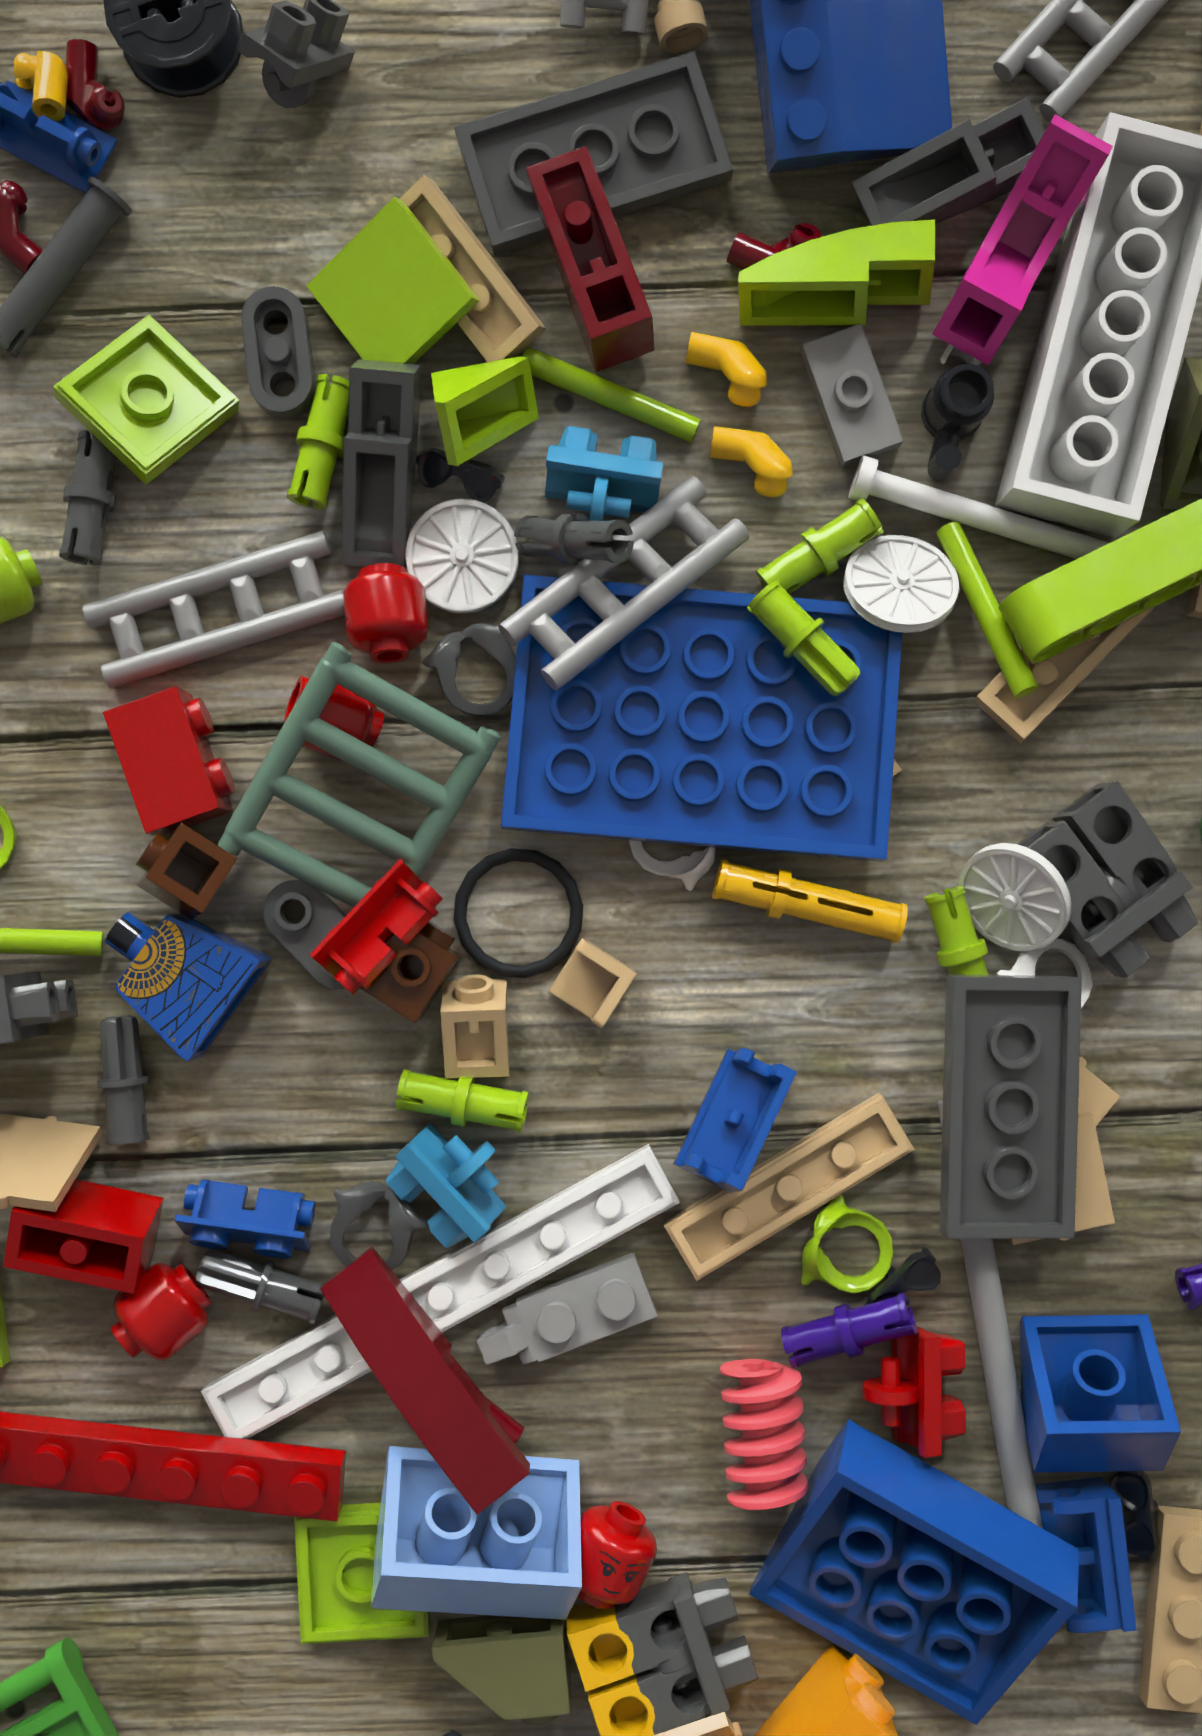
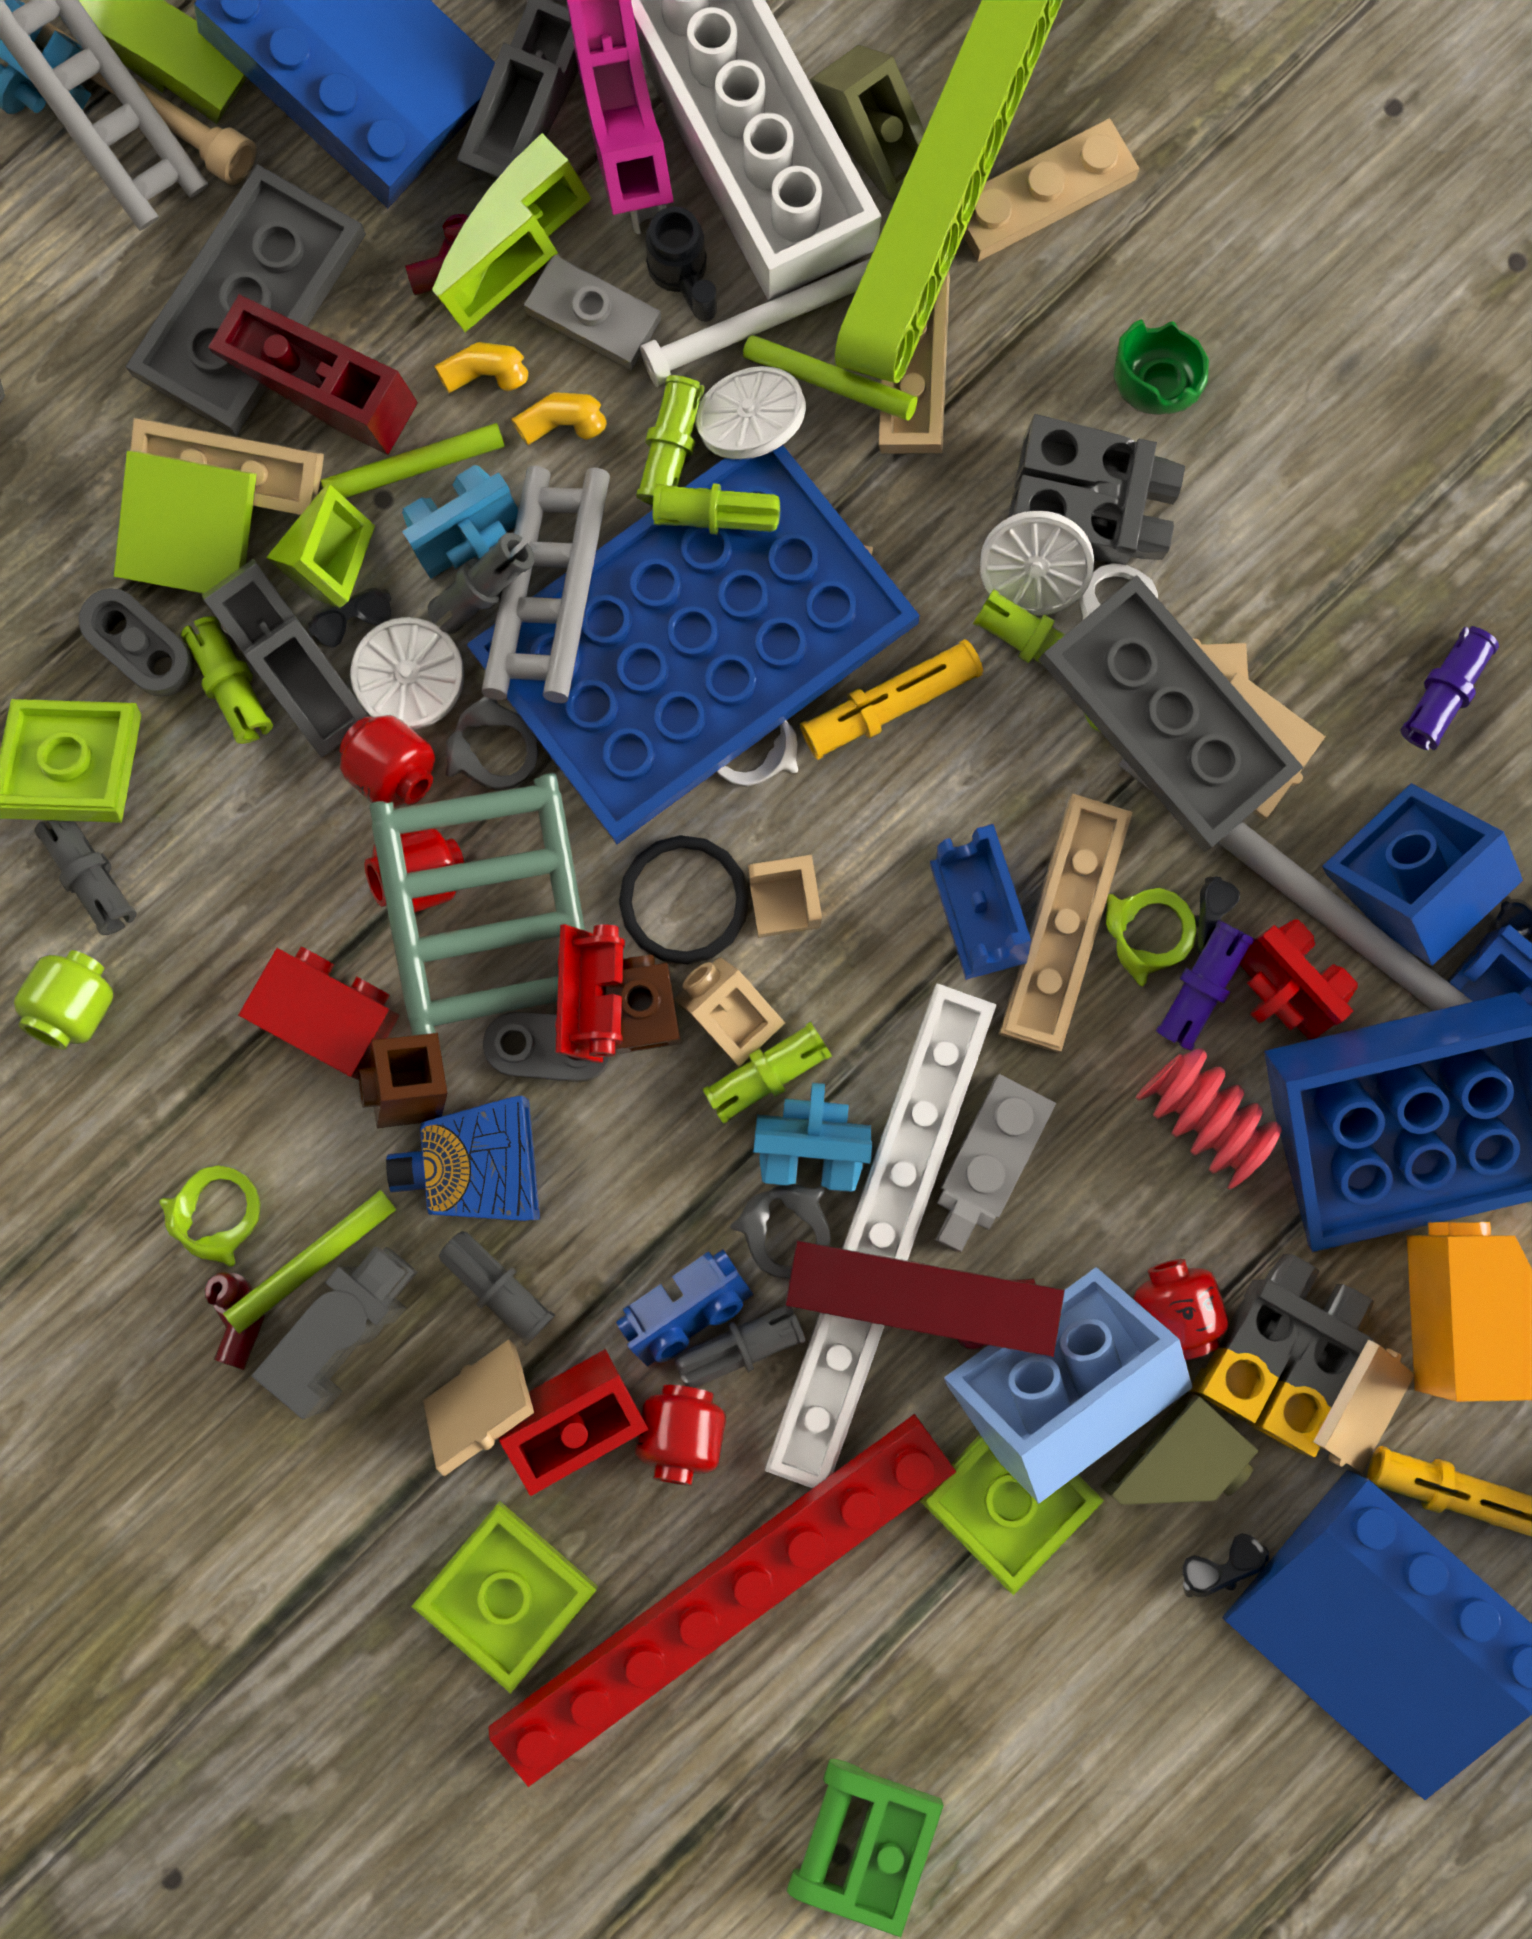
camera: 45 degrees left, 5 degrees down
light grey bar [83,530,345,689] -> none

